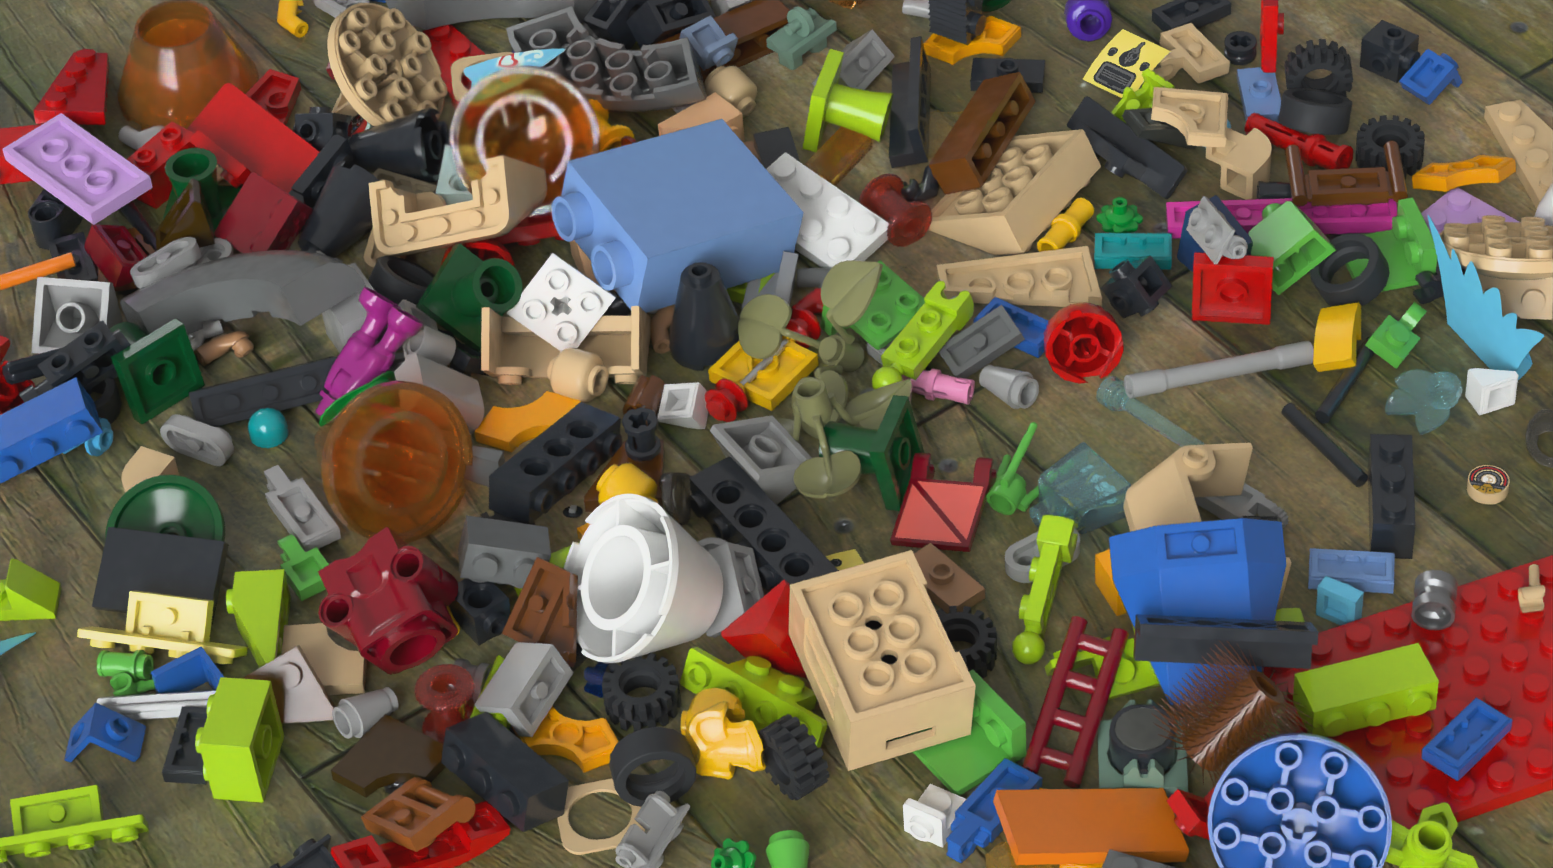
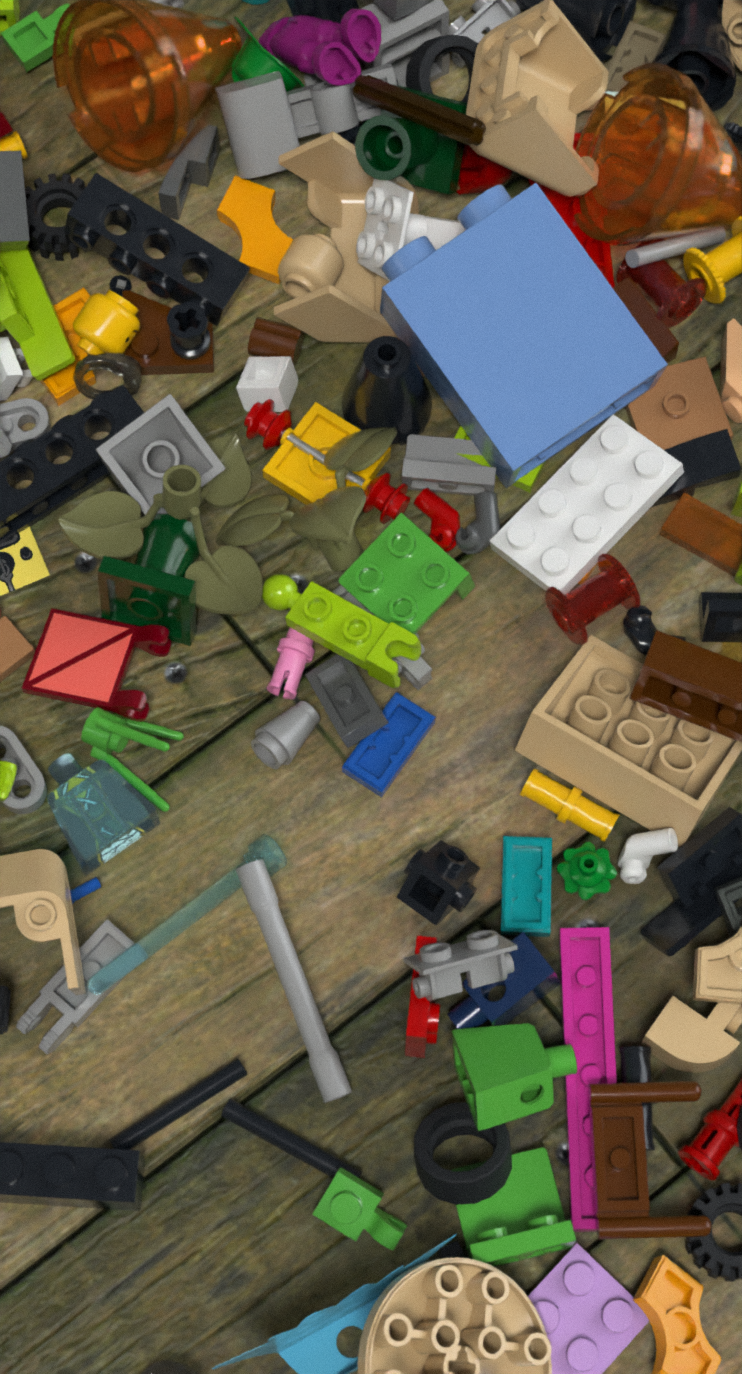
camera: 85 degrees right, 25 degrees up
tan wing [936,246,1102,307] -> none
red cylinder [1044,302,1124,384] -> none
yellow slope [1313,302,1361,372] -> none
clear light blue plate [1385,369,1462,435] -> none
white slope [1465,368,1518,415] -> none
tile [1467,465,1510,505] -> none
none -> dark brown axle [352,74,486,146]
none -> white arm [618,828,678,884]

